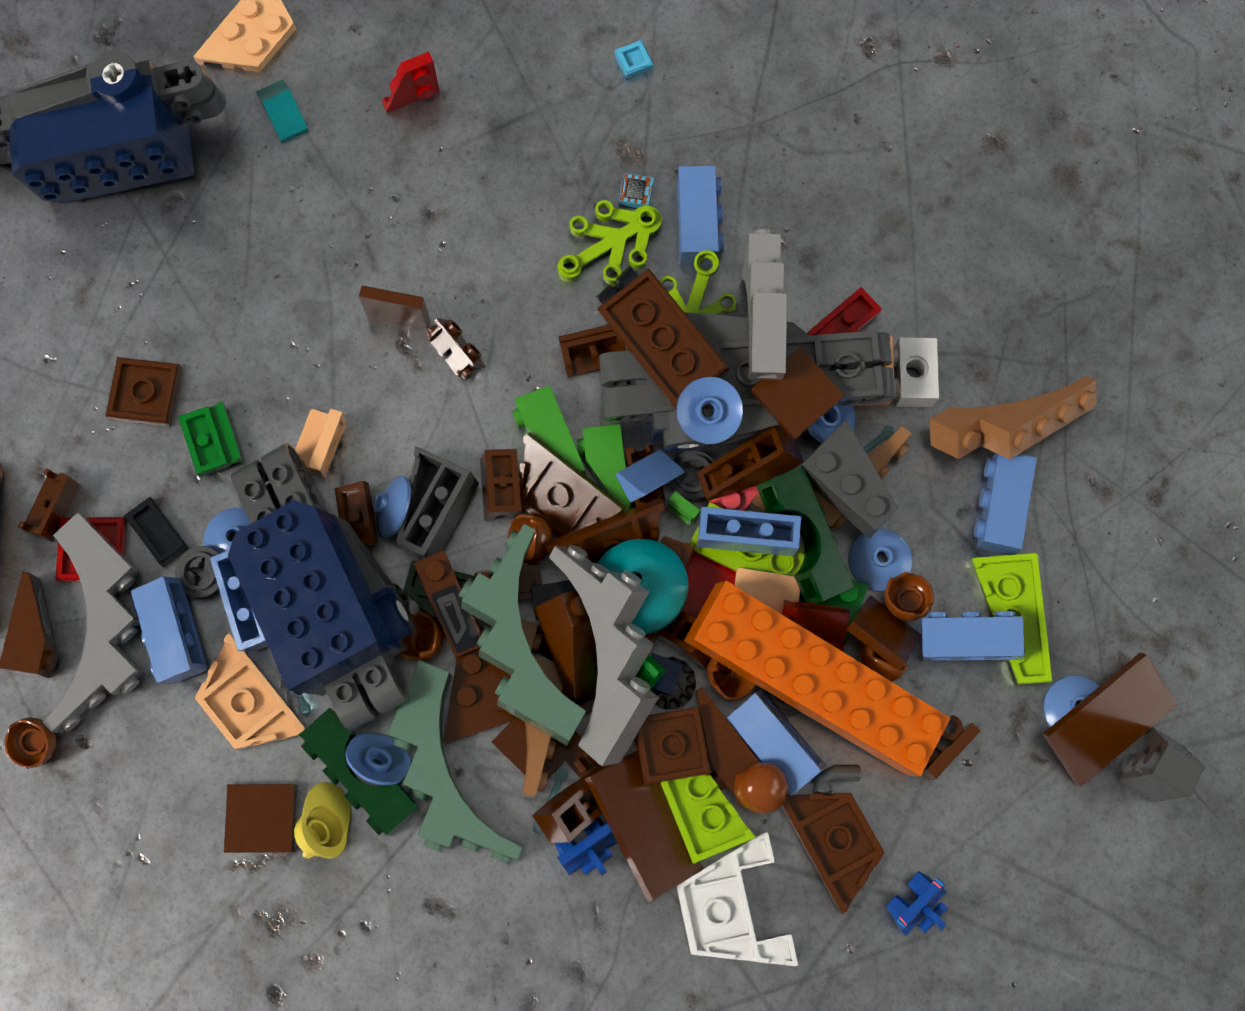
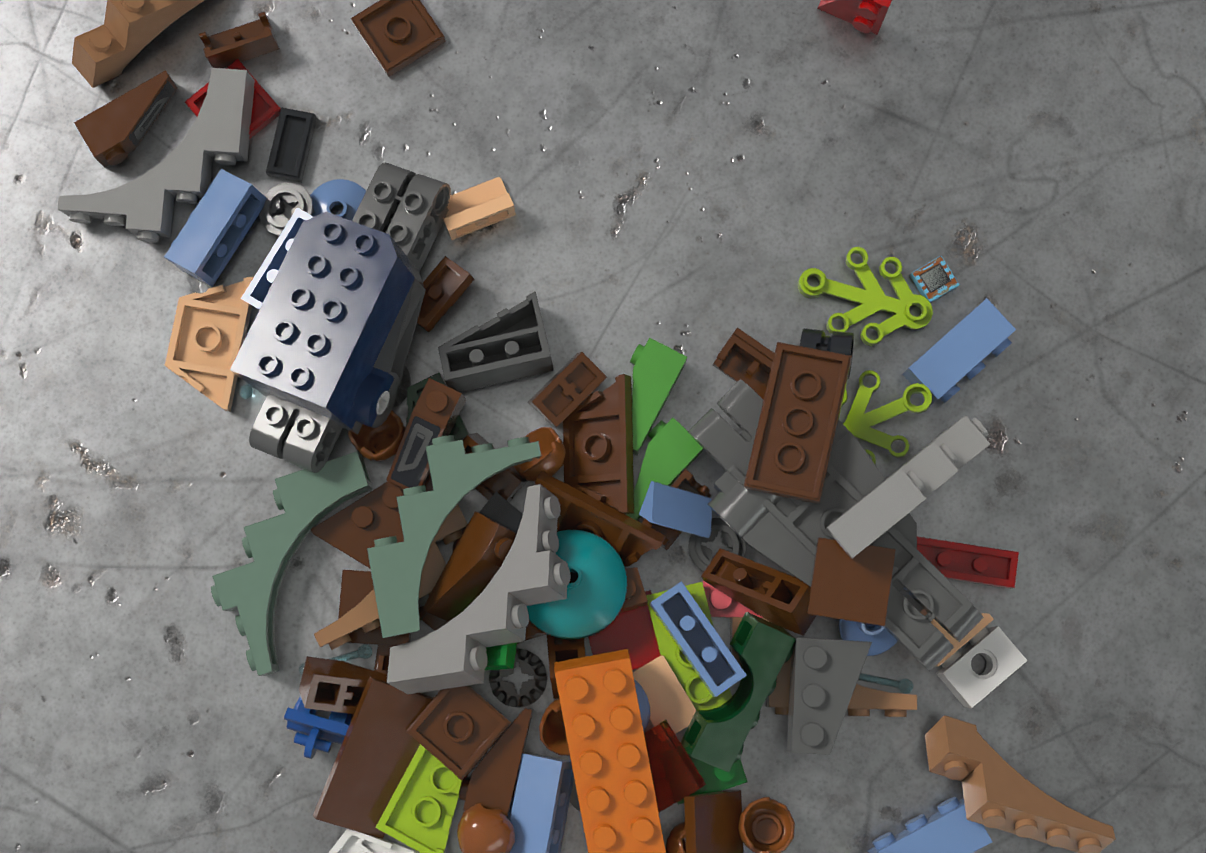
camera: 55 degrees right, 5 degrees up
dark orange hair [4,717,57,769] -> none
green plate [178,401,244,477] -> none
reddish brown tile [224,784,296,853] -> none
light yellow piece [294,782,351,859] -> none
dark green arch [299,708,421,836] -> none
medium blue dish [345,733,411,785] -> none
reddish brown tile [359,286,430,330] -> none
medium blue dish [374,476,411,538] -> none
hinge [427,318,486,380] -> none
medium azure tile [614,40,654,80] -> none
dark blue tile [651,653,683,696] -> none
bright green tile [667,491,701,526] -> none
medium blue dish [676,377,743,444] -> none
medium blue dish [848,529,912,592] -> none

